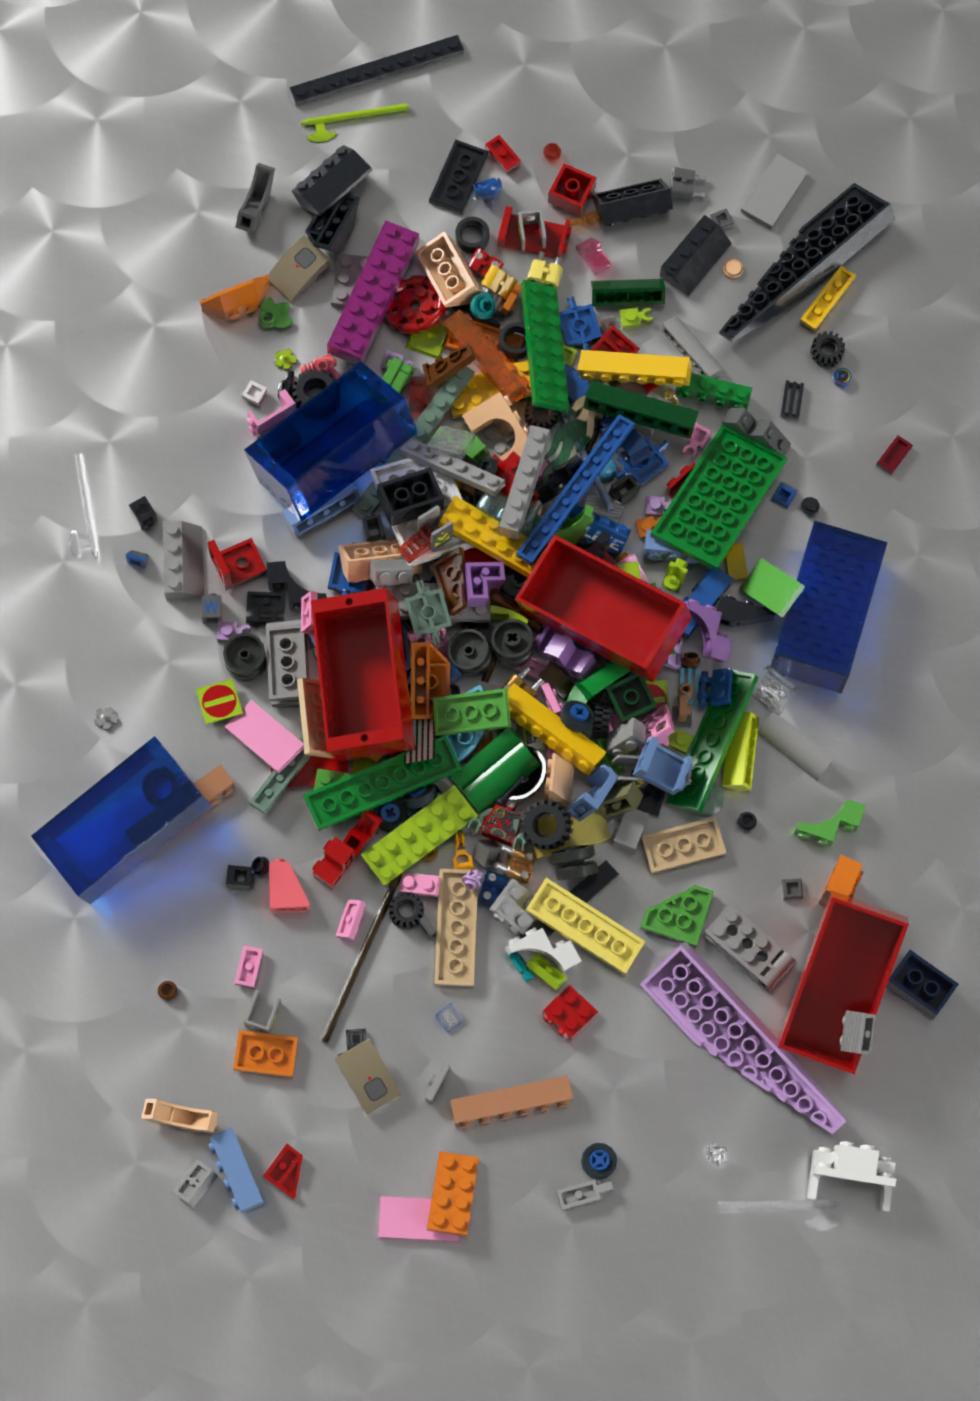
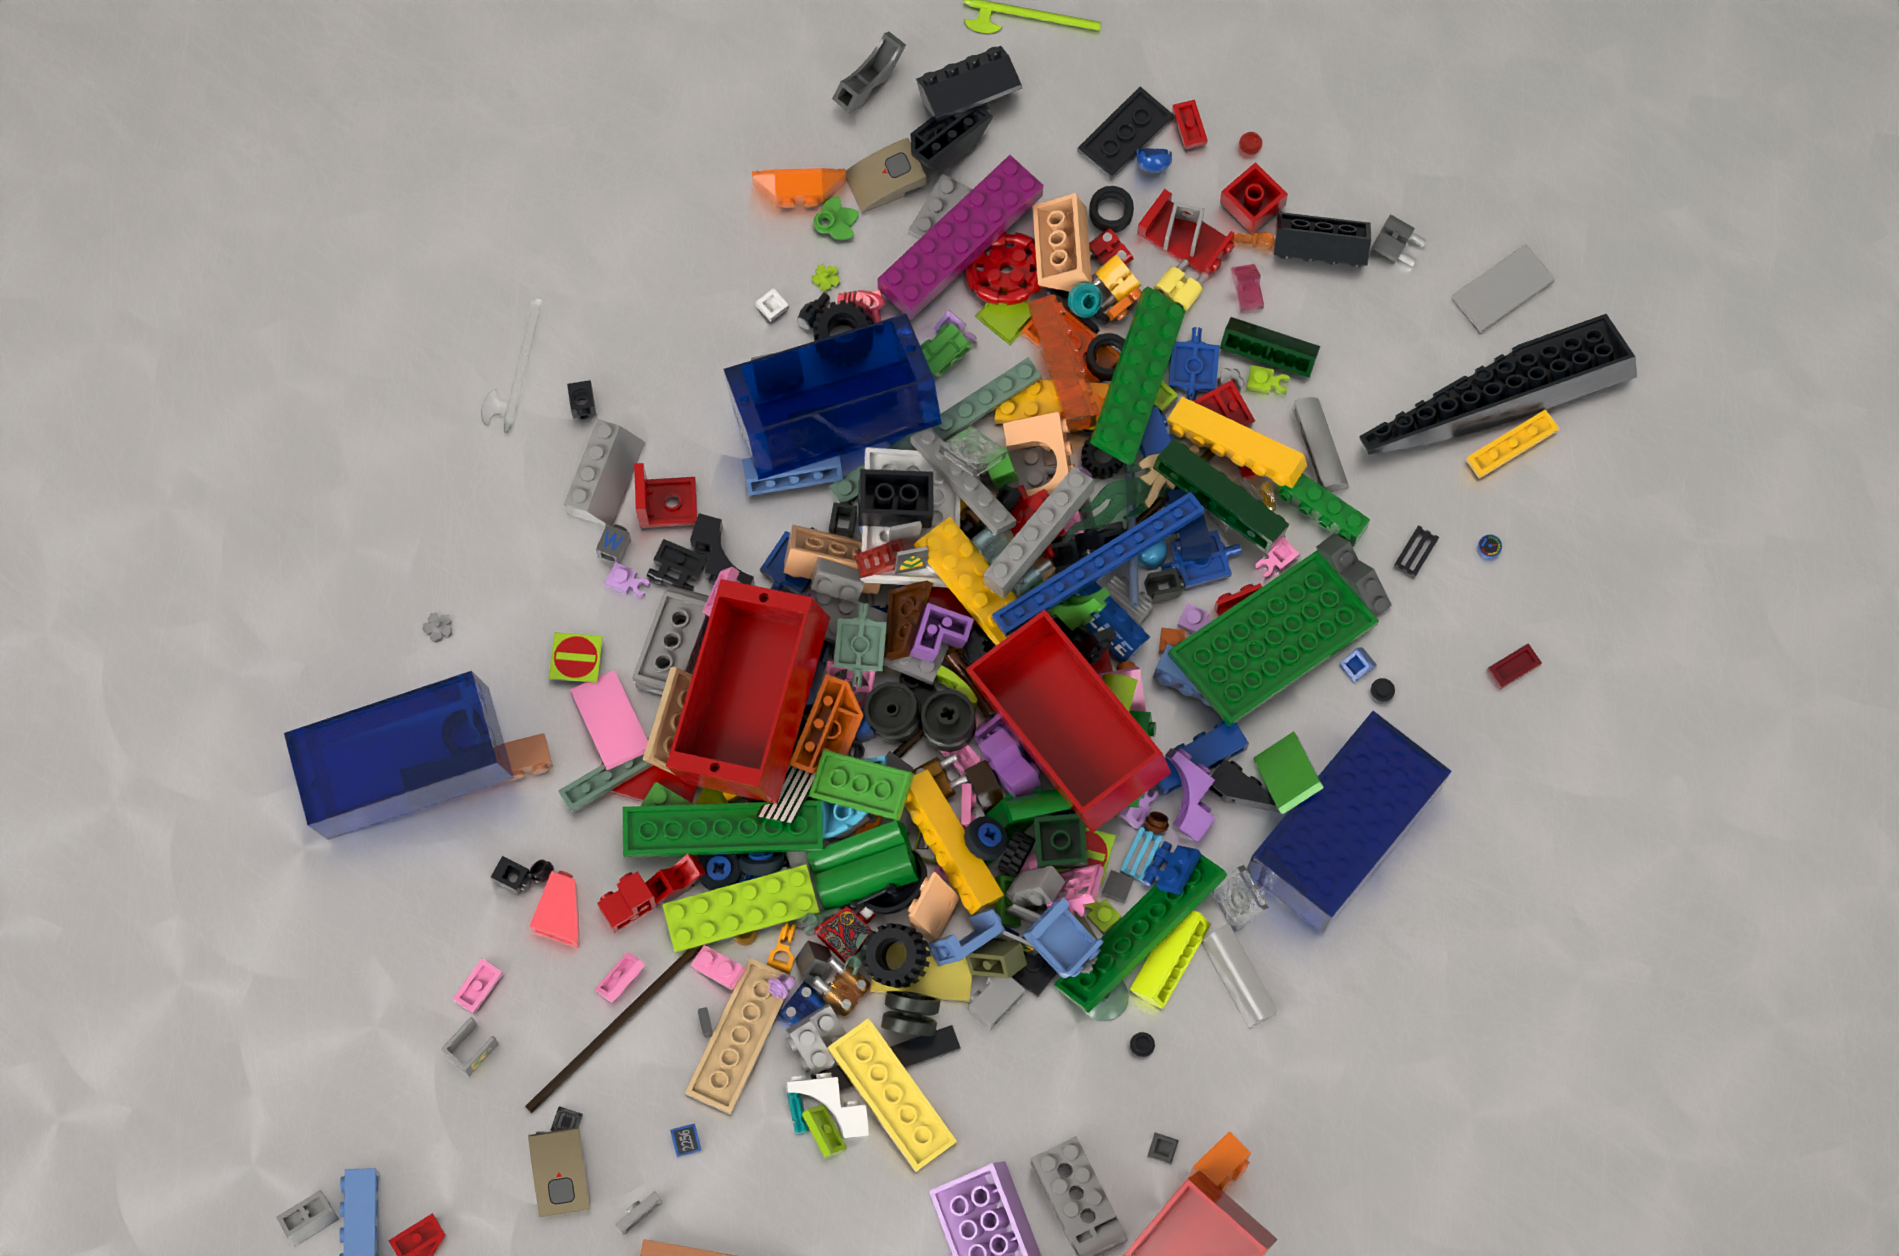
camera: 25 degrees right, 0 degrees up
blue slope [126,550,149,567] -> none
light nougat arch [141,1099,218,1133] -> none
reddish brown plate [158,981,178,1001] -> none
pearl dark grey wheel [223,633,267,681] -> none
orange plate [233,1030,298,1078] -> none
bright pink panel [247,389,297,437] -> none
black tyre [389,891,424,929] -> none
clear red slope [409,376,429,412] -> none
reddish brown wing [422,344,476,390] -> none
red plate [542,984,598,1041] -> none
bright green plate [640,885,714,947] -> none
tan plate [641,817,727,874] -> none
black slope [659,215,732,297] -> none
lime hips [662,558,688,593] -> none
medium nougat plate [677,683,693,722] -> none
dark grey tile [709,208,734,230] -> none
light nougat piece [722,259,744,279] -> none
yellow tile [725,543,748,581] -> none
bright green arch [794,799,866,847] -> none
black tyre [810,331,845,367] -> none

